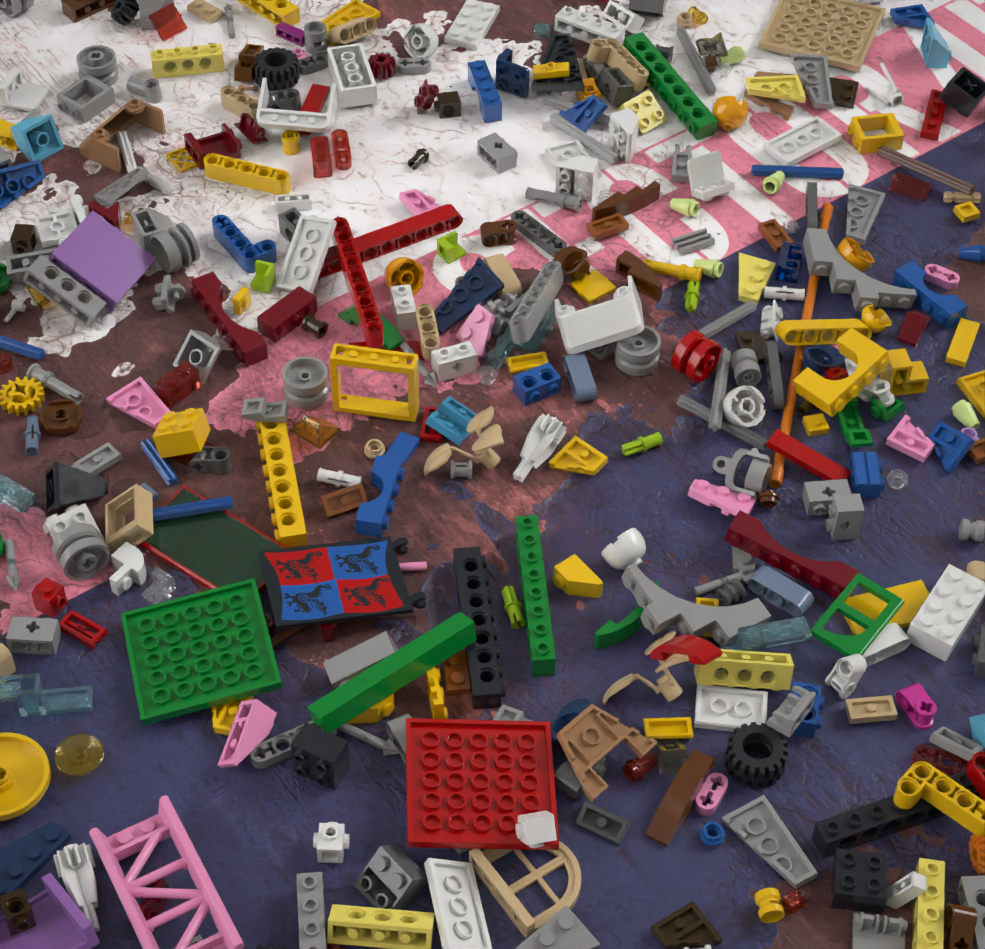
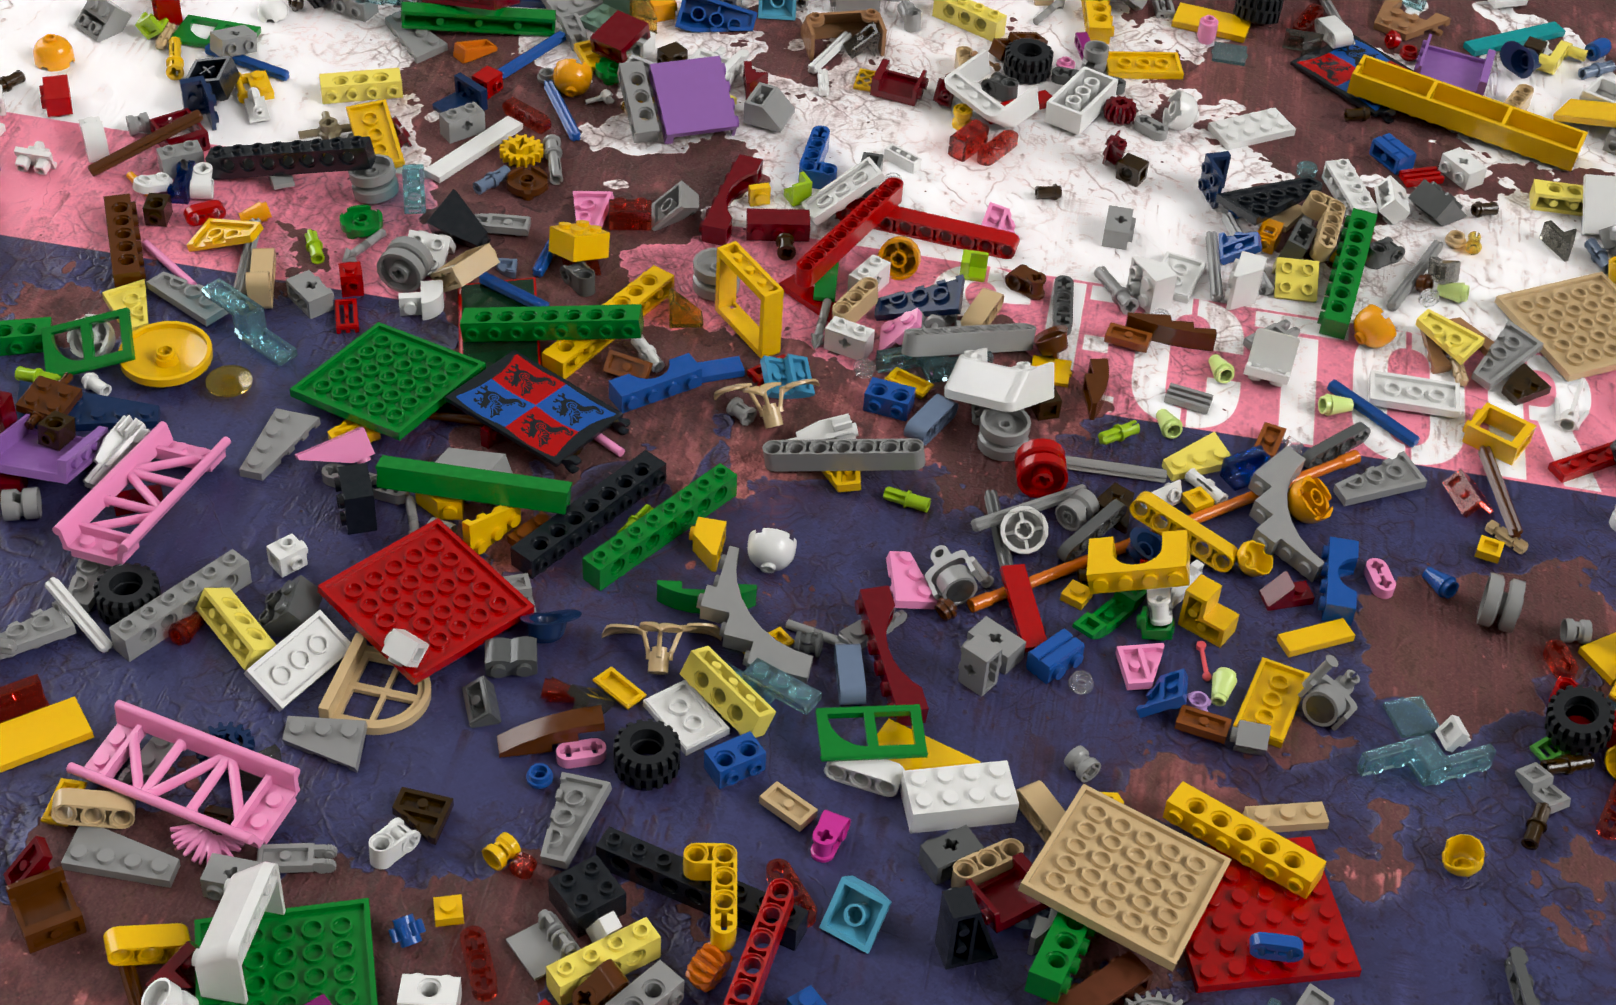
camera: 45 degrees right, 5 degrees down
light grey wing [93,166,149,206] -> none
clear panel [141,567,176,605] -> none
light grey wheel [150,222,200,273] -> none
light grey hips [152,275,186,314] -> none
yellow beam [204,153,291,195] -> none
light grey slope [241,397,289,422] -> none
tan beam [328,17,376,44] -> none
tan plate [364,439,385,459] -> none
blue arch [468,60,502,123] -> none
yellow plate [533,62,569,80] -> none
medium nougat wing [556,704,658,803] -> none
yellow pin [643,259,703,283] -> none
red slope [650,634,723,665] -> none
light grey hinge [766,686,816,738] -> none
white piece [825,654,867,699] -> none
light grey tile [929,726,984,761] -> none
none -> light grey wing [239,408,321,481]
none -> green brick [460,304,644,342]
none -> light grey beam [762,438,926,472]
none -> clear smoke slope [843,21,881,59]
none -> yellow plate [1180,486,1215,513]
none -> coral hinge [1196,641,1212,682]
none -> tan axle [1448,355,1469,387]

